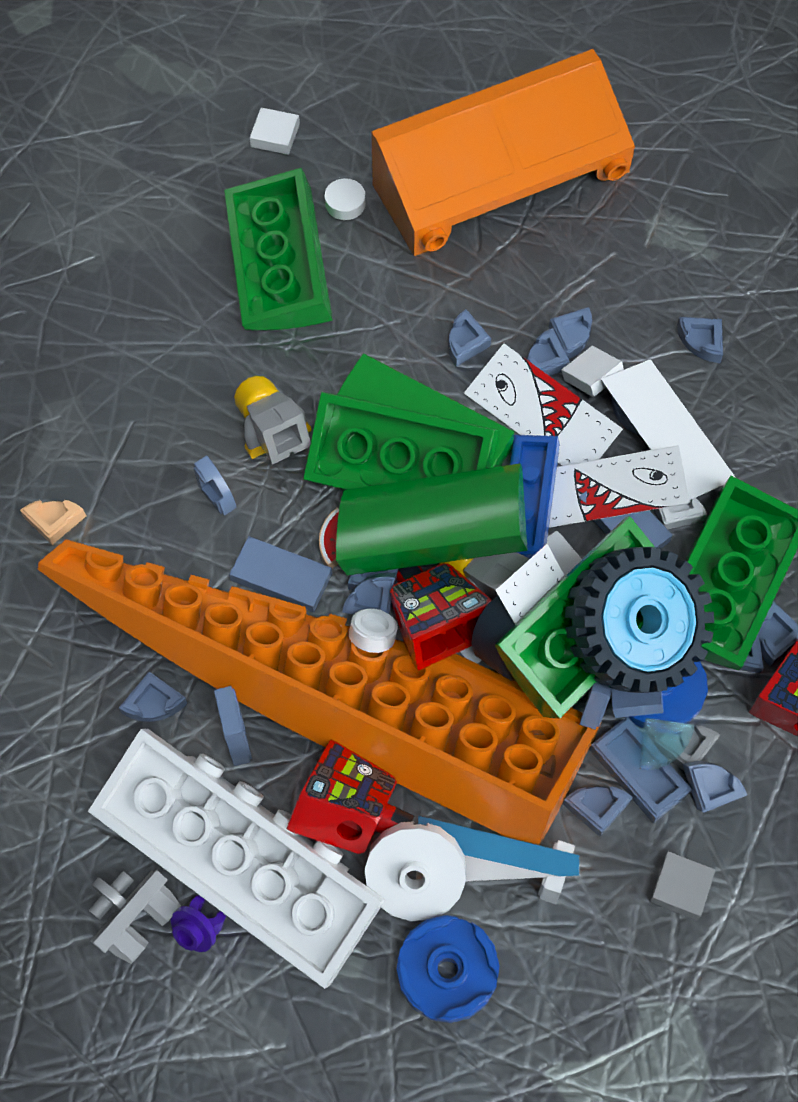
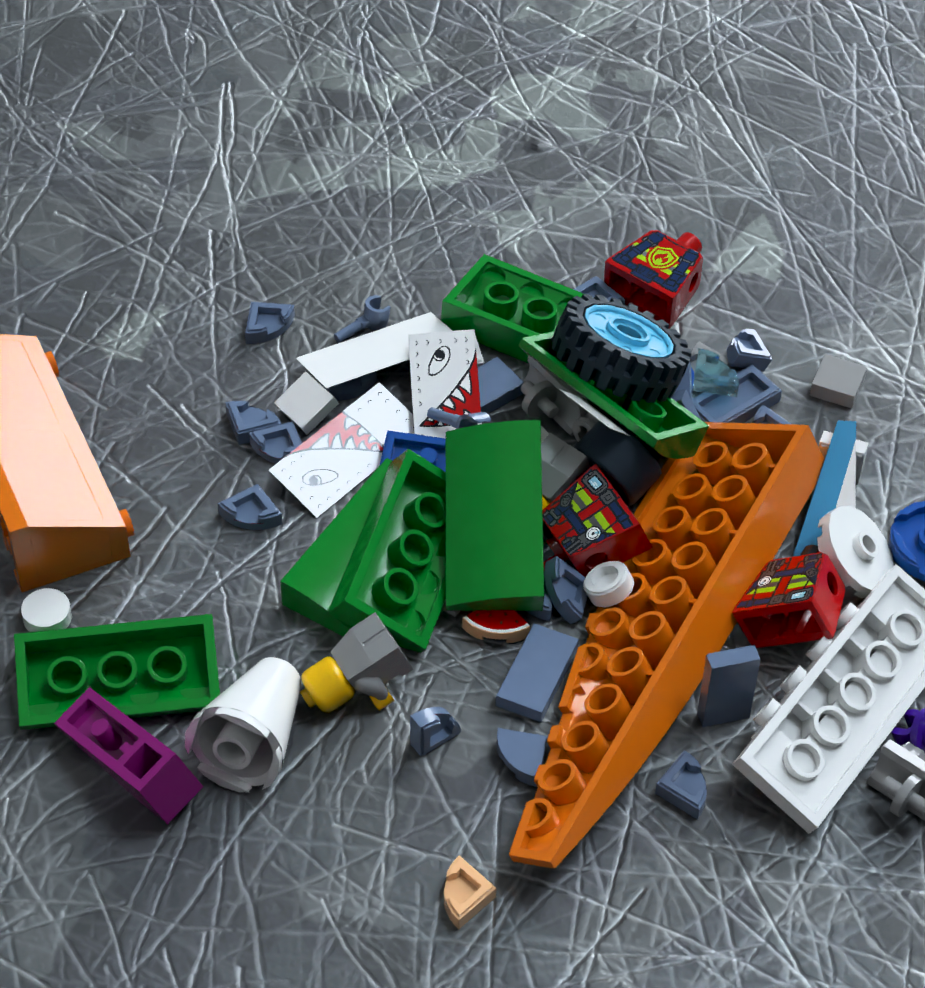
camera: 90 degrees left, 15 degrees down
none -> magenta slope [54,687,203,824]
none -> white cone [185,657,301,792]
none -> sand blue hand [334,295,391,343]
none -> sand blue hand [427,407,491,429]
none -> sand blue tile [497,728,547,787]

